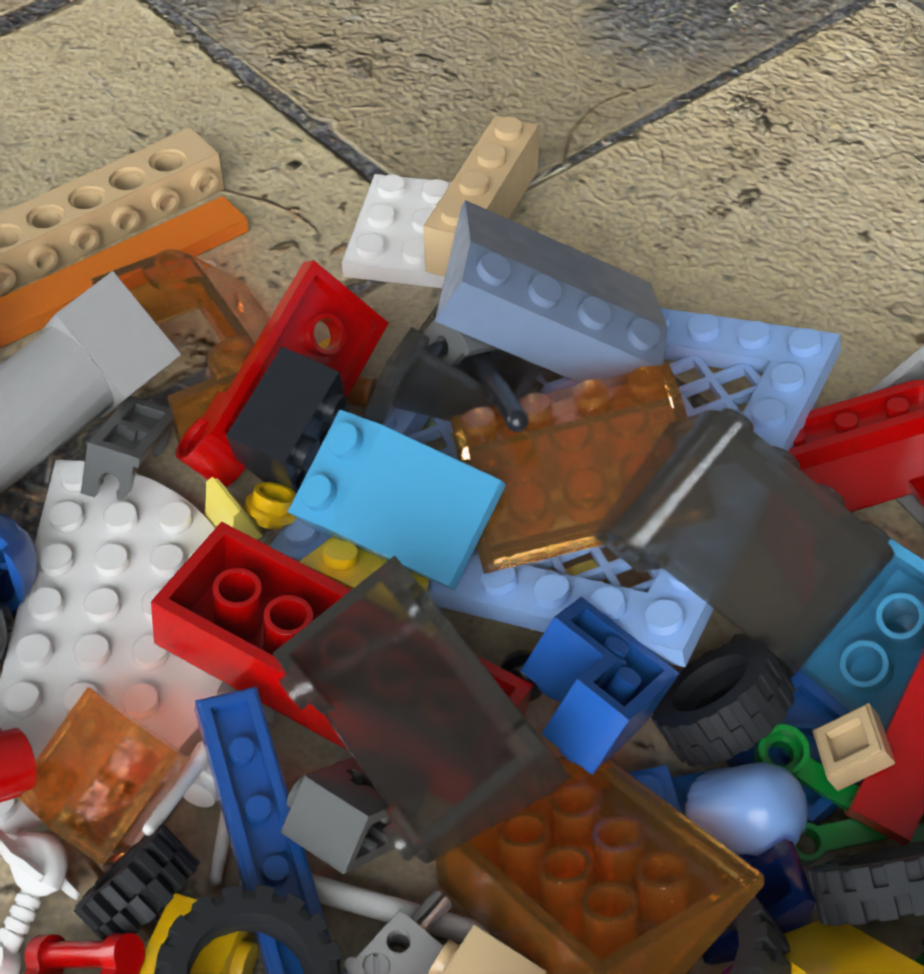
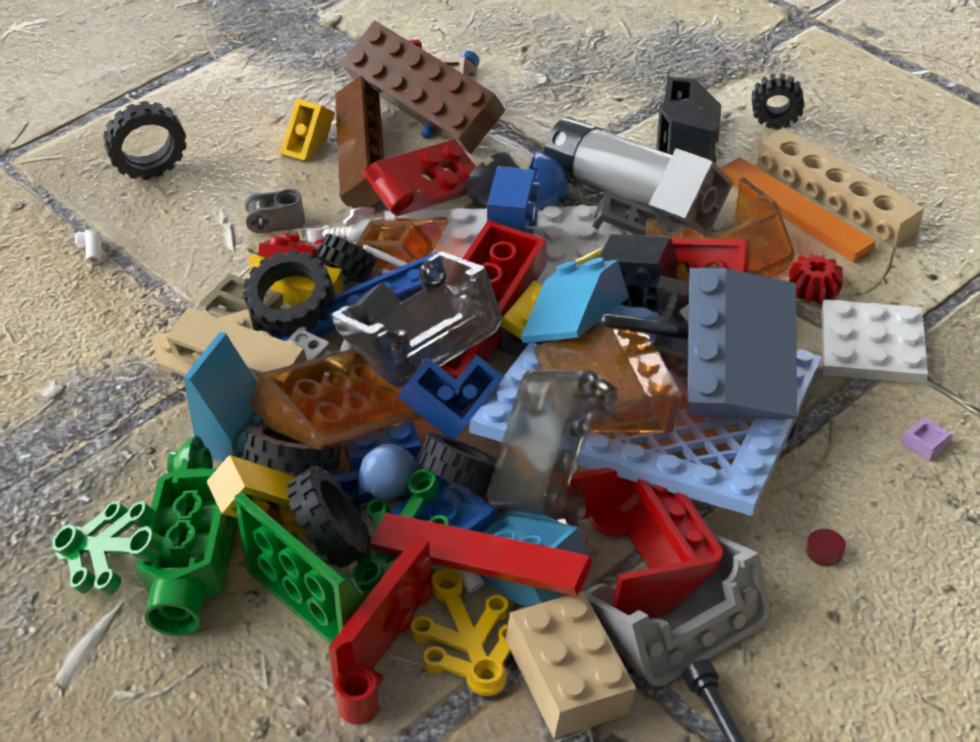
camera: 85 degrees right, 5 degrees down
tan brick [423,115,539,276] -> none
tan tile [812,703,896,791] -> none
none -> blue brick [487,166,540,235]
none -> red gear [788,253,843,305]
none -> dark red tile [806,529,846,566]
none -> lavender tile [901,418,953,462]

